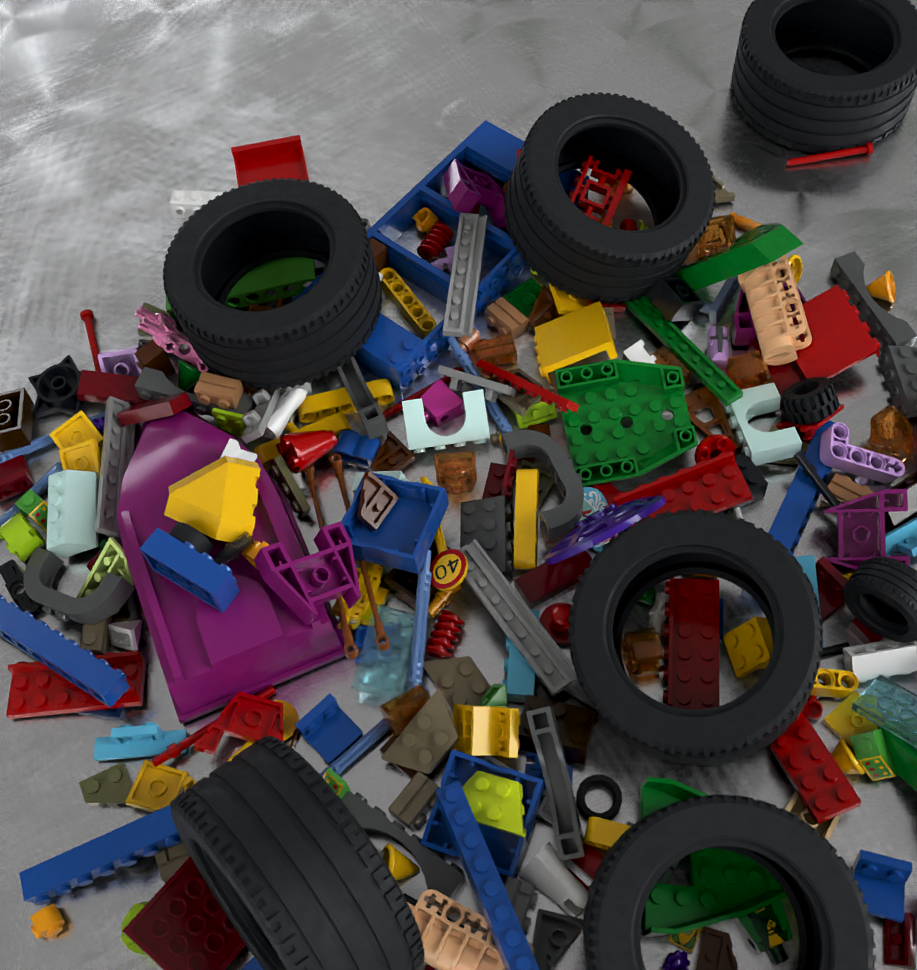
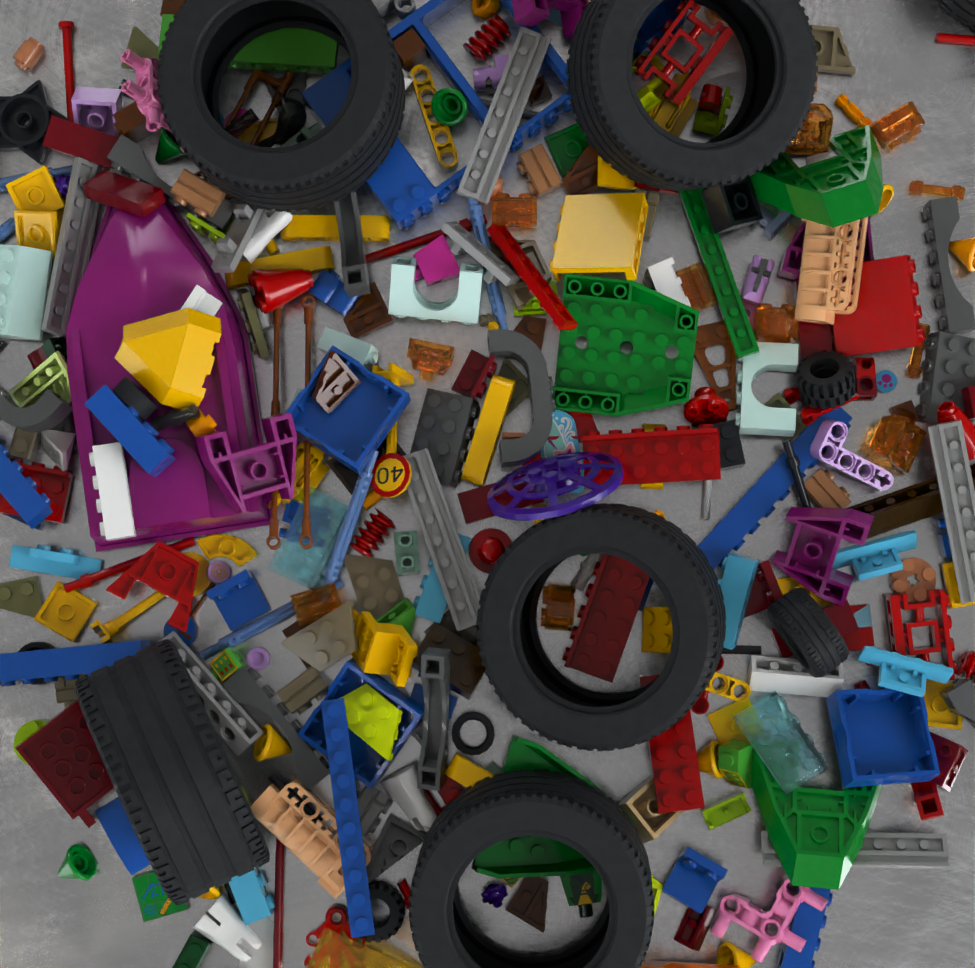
camera: 10 degrees right, 25 degrees up
none -> nougat brick [13,37,45,71]
none -> white brick [89,442,136,541]
none -> yellow tile [196,534,258,567]
none -> lavender tile [206,561,230,584]
none -> lavender tile [246,647,270,670]
none -> sand green hips [393,530,420,577]
none -> green hat [431,88,468,126]
none -> reddish brown tile [529,76,552,106]
none -> lime hinge [699,791,751,831]
none -> leg [853,357,877,401]
none -> clear orange brick [870,101,925,150]
none -> dark azure tile [876,370,897,393]
none -> clear orange bar [906,323,930,379]
none -> clear orange bar [909,180,965,200]

